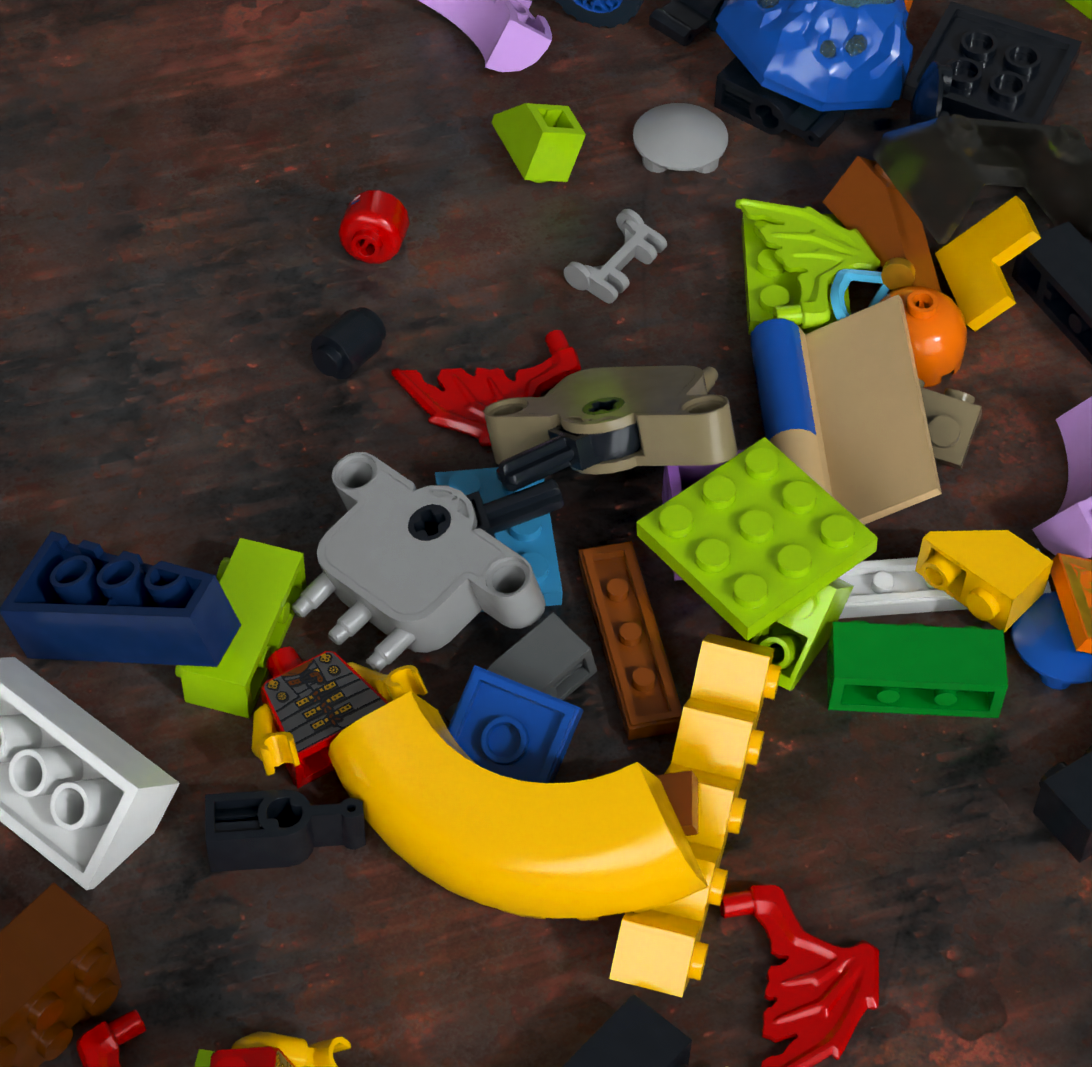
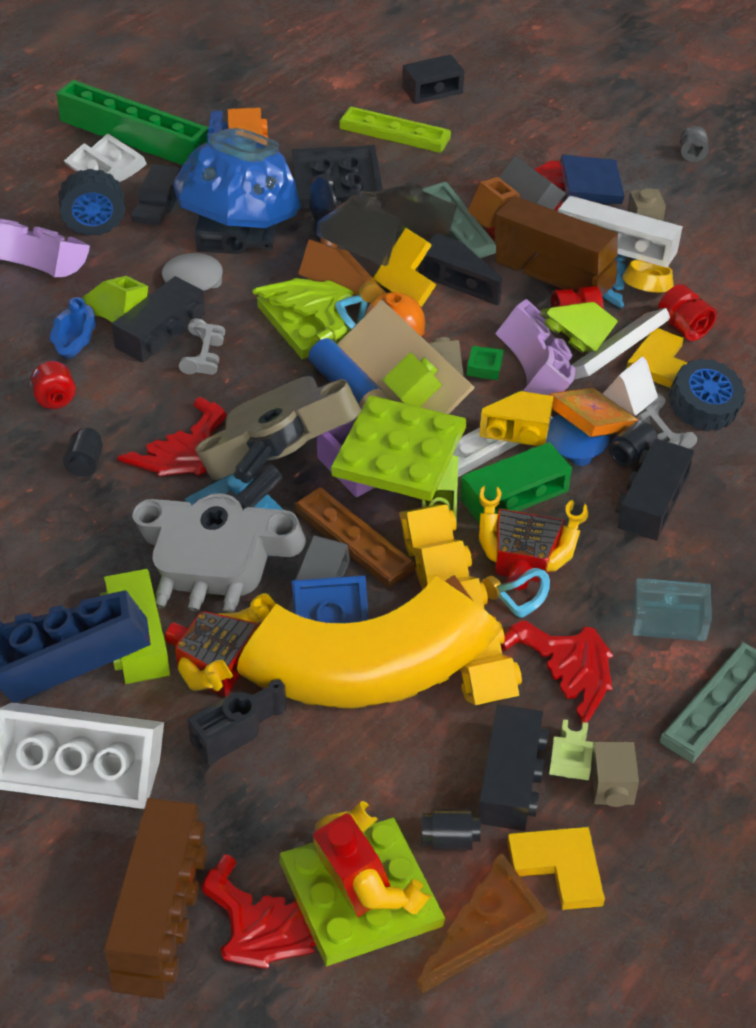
camera: 30 degrees left, 5 degrees down
none -> blue arm [50,297,96,360]
none -> black brick [112,276,205,363]
none -> lime brick [382,352,442,407]
none -> green plate [467,346,504,380]
none -> torso [479,486,588,590]
none -> medium azure piece [481,568,550,618]
none -> clear light blue panel [632,578,712,641]

